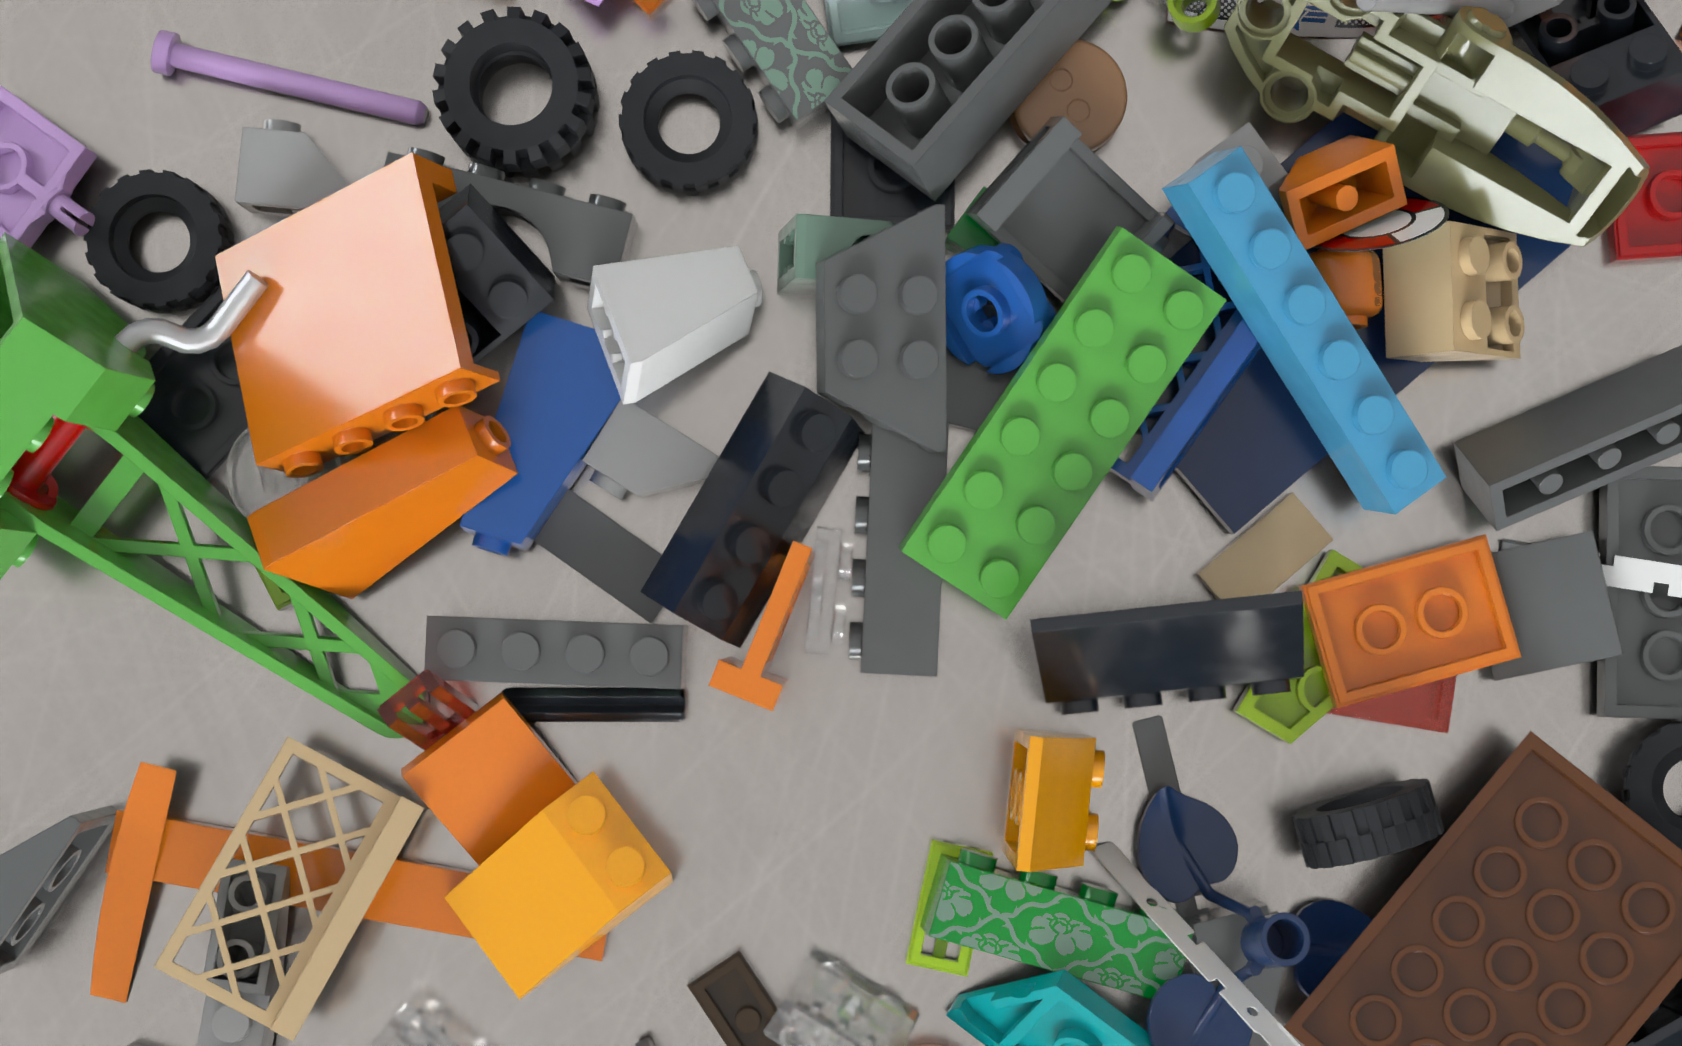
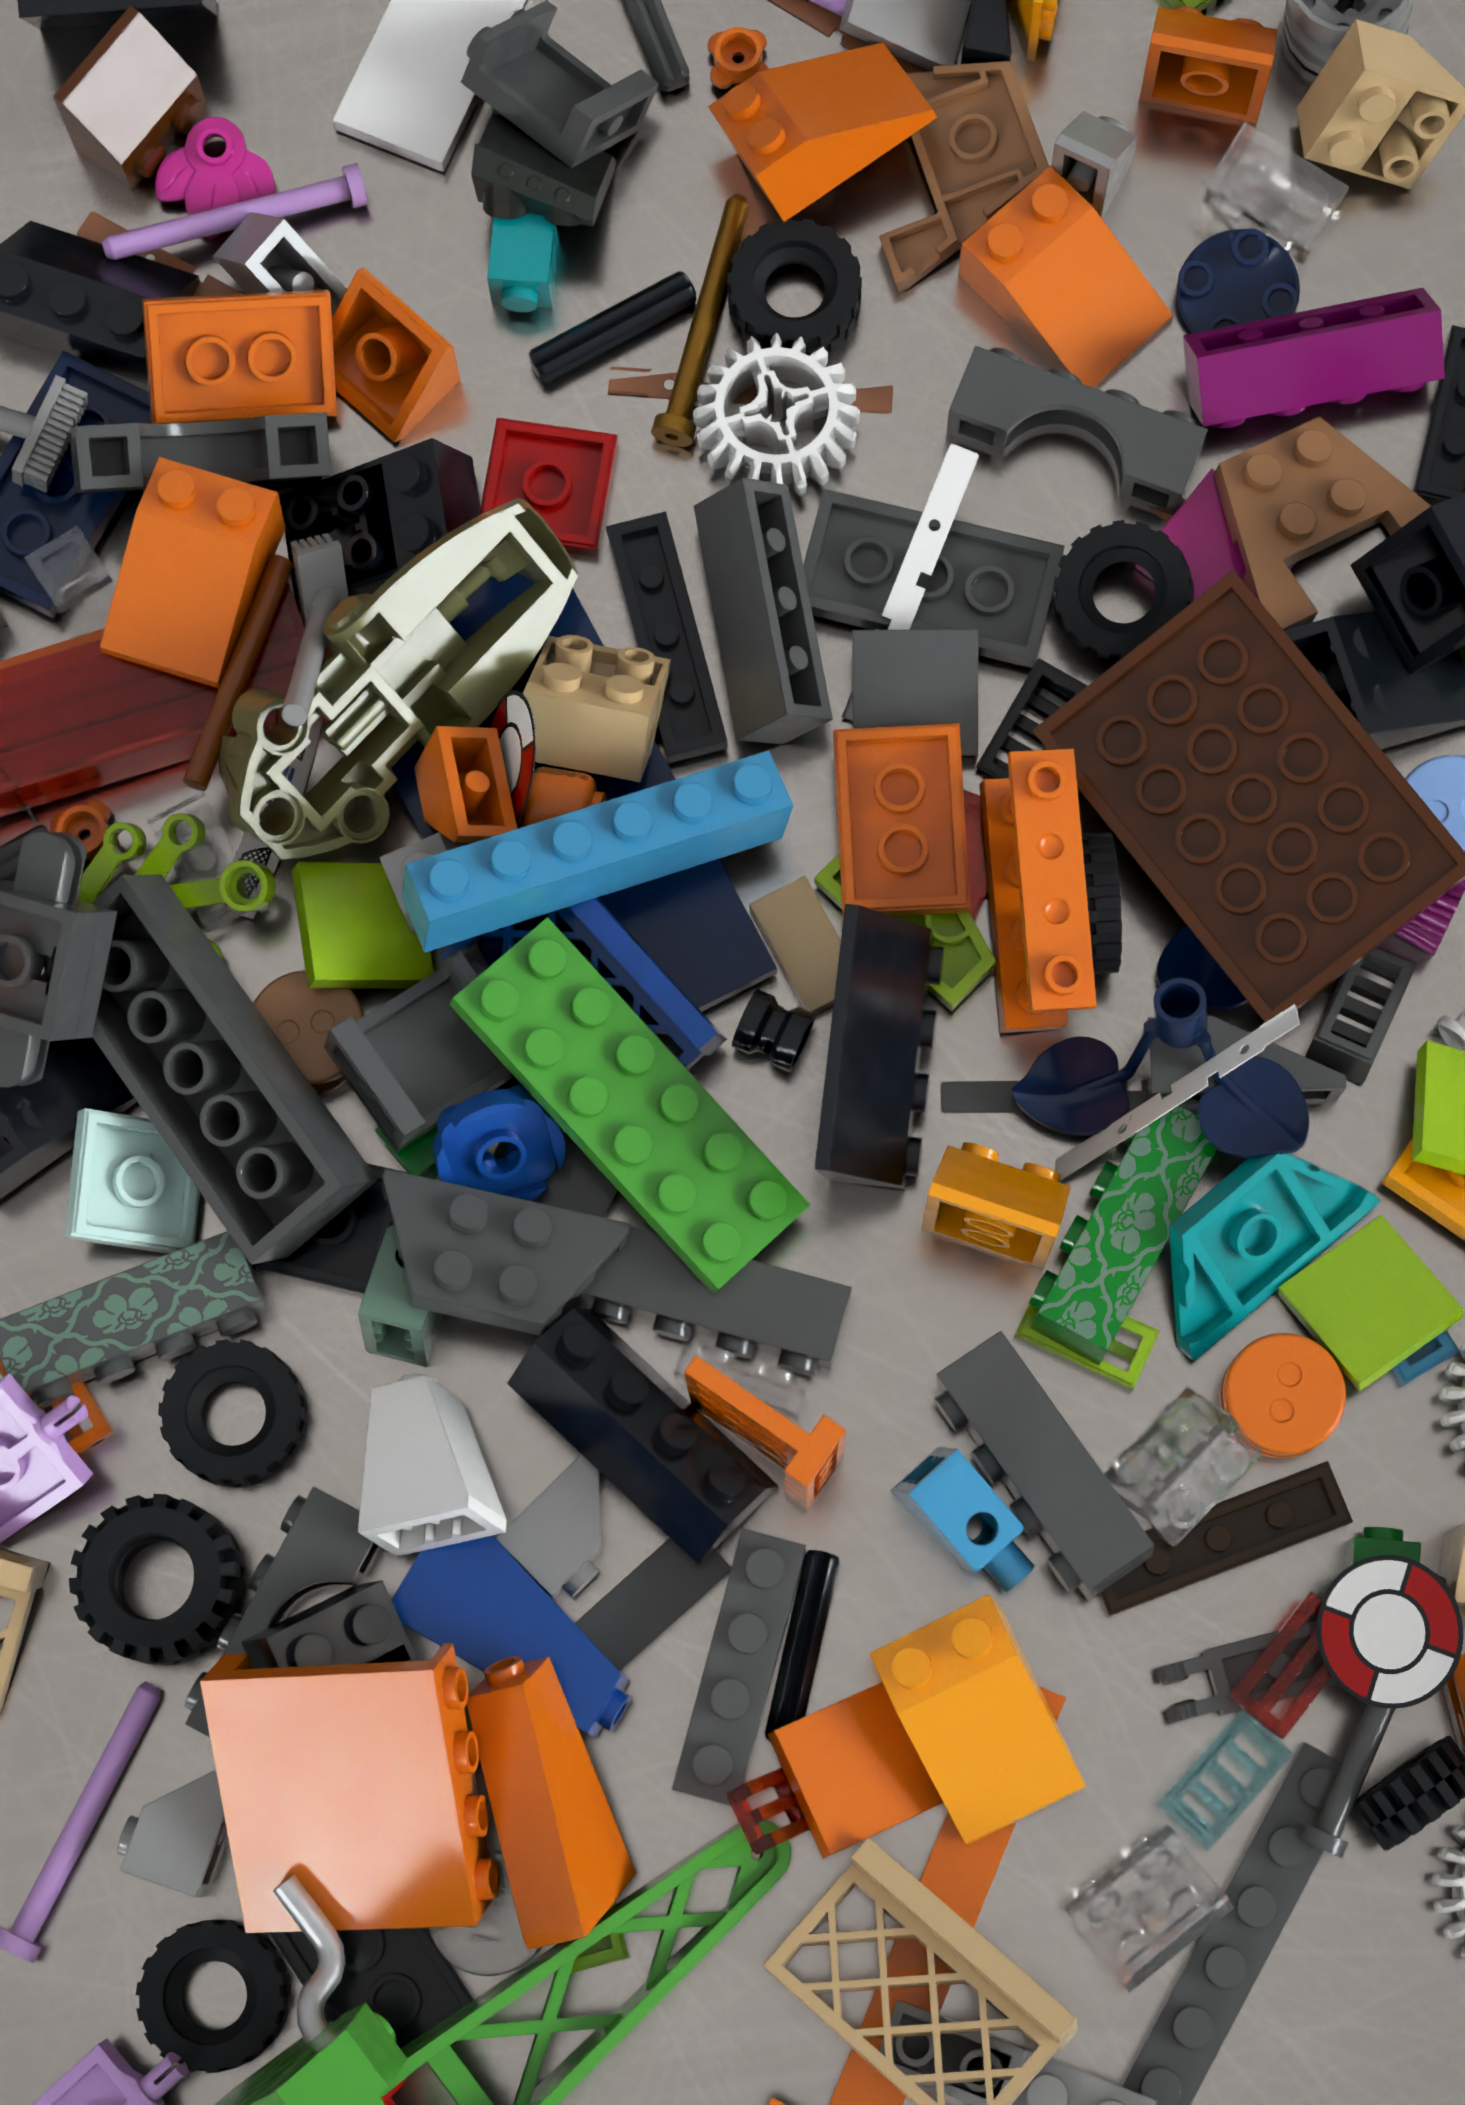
camera: 70 degrees left, 10 degrees down
none -> lime tile [291,862,434,988]
none -> black plate [606,511,728,763]
none -> black wheel [732,989,816,1073]
none -> dark azure torso [890,1447,1035,1592]
none -> dark grey brick [934,1330,1154,1601]
none -> black slope [976,658,1088,779]
none -> orange fence [979,749,1097,1033]

